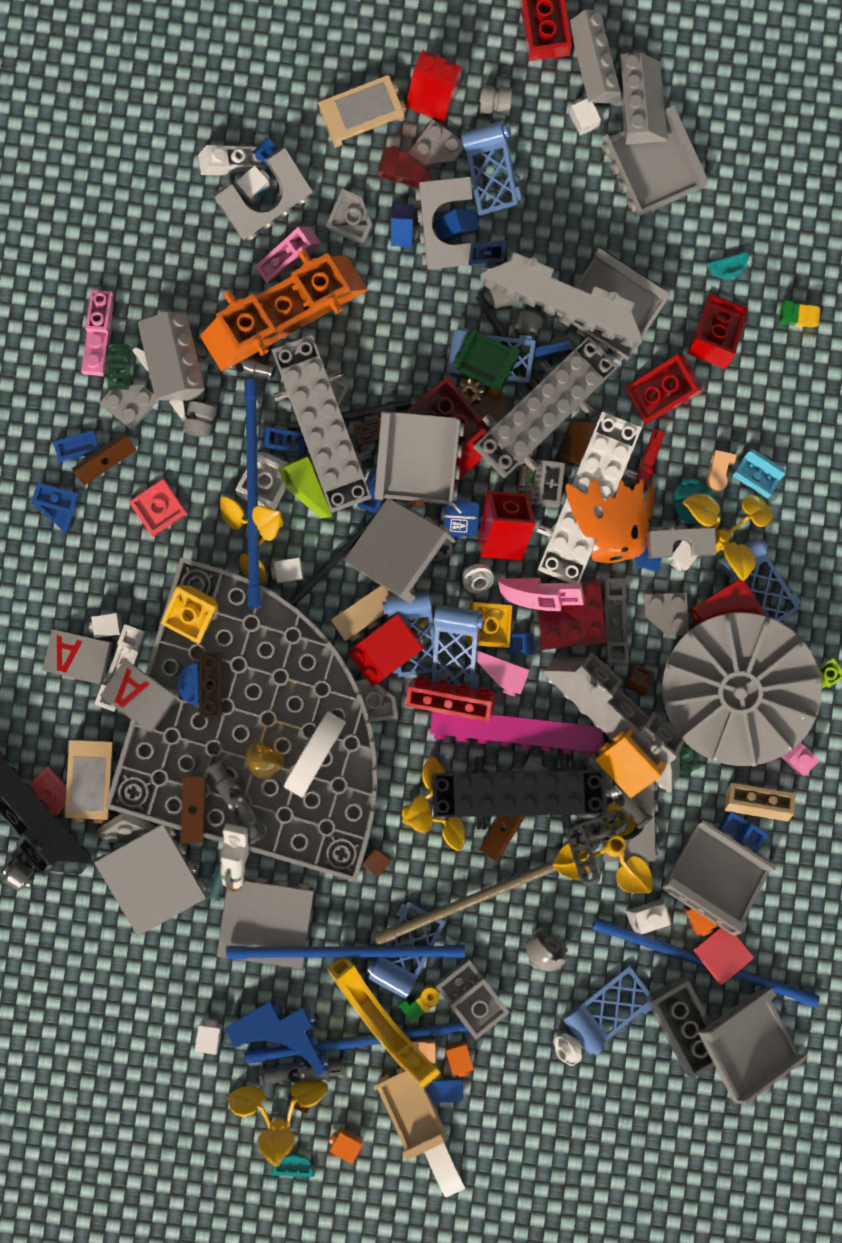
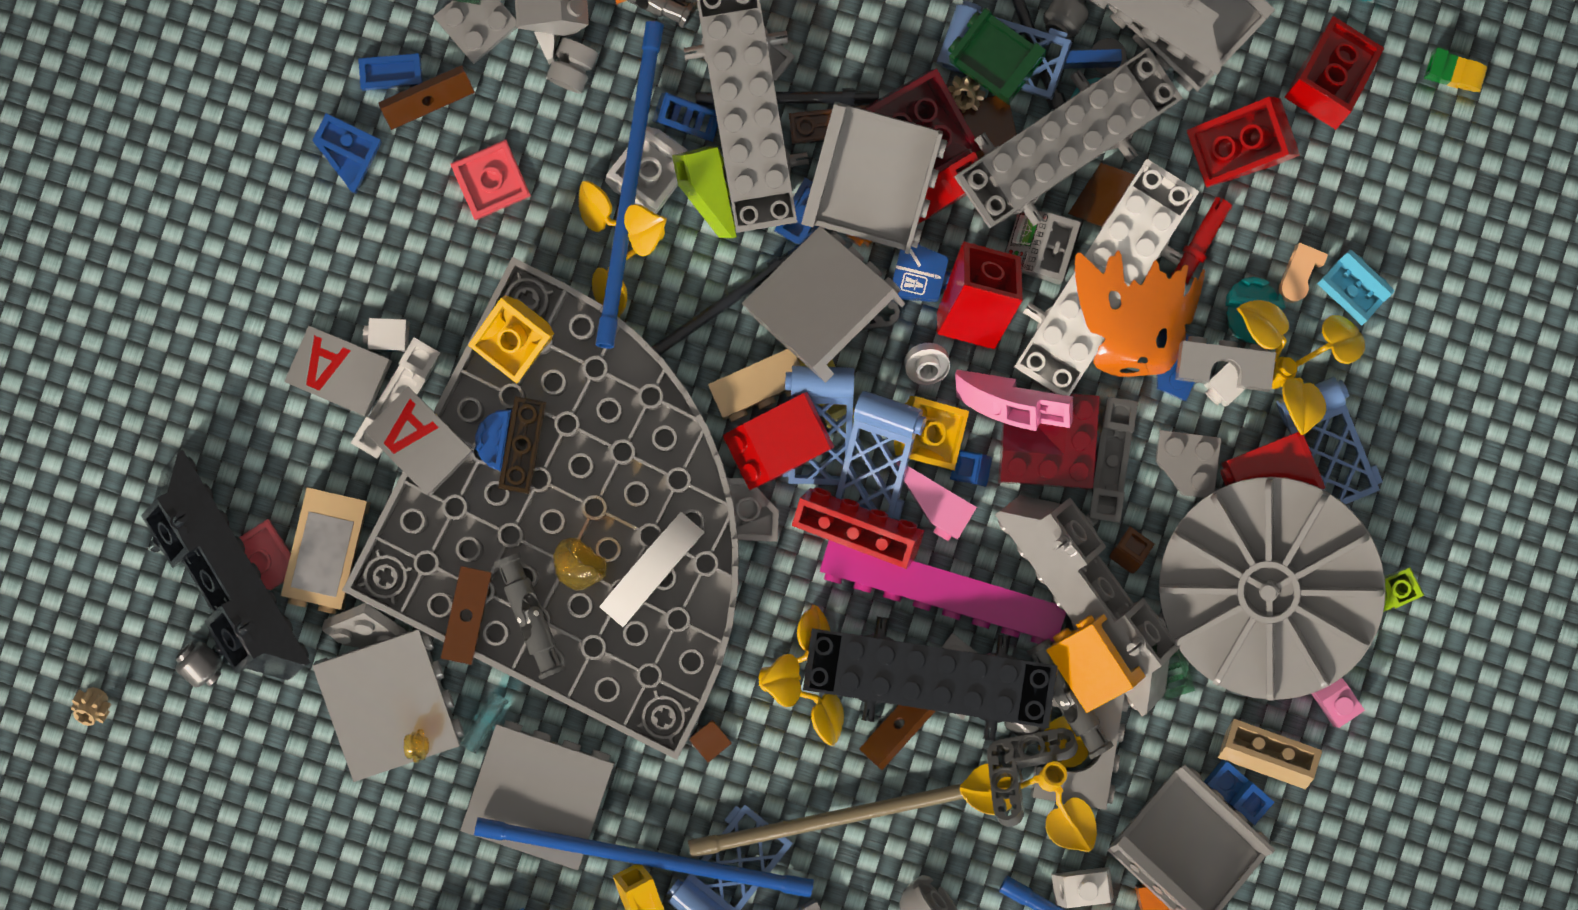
camera: 10 degrees right, 0 degrees up
white plate [221,823,249,891] -> none
white brick [271,558,304,584] -> none
none -> clear yellow plate [404,729,429,763]

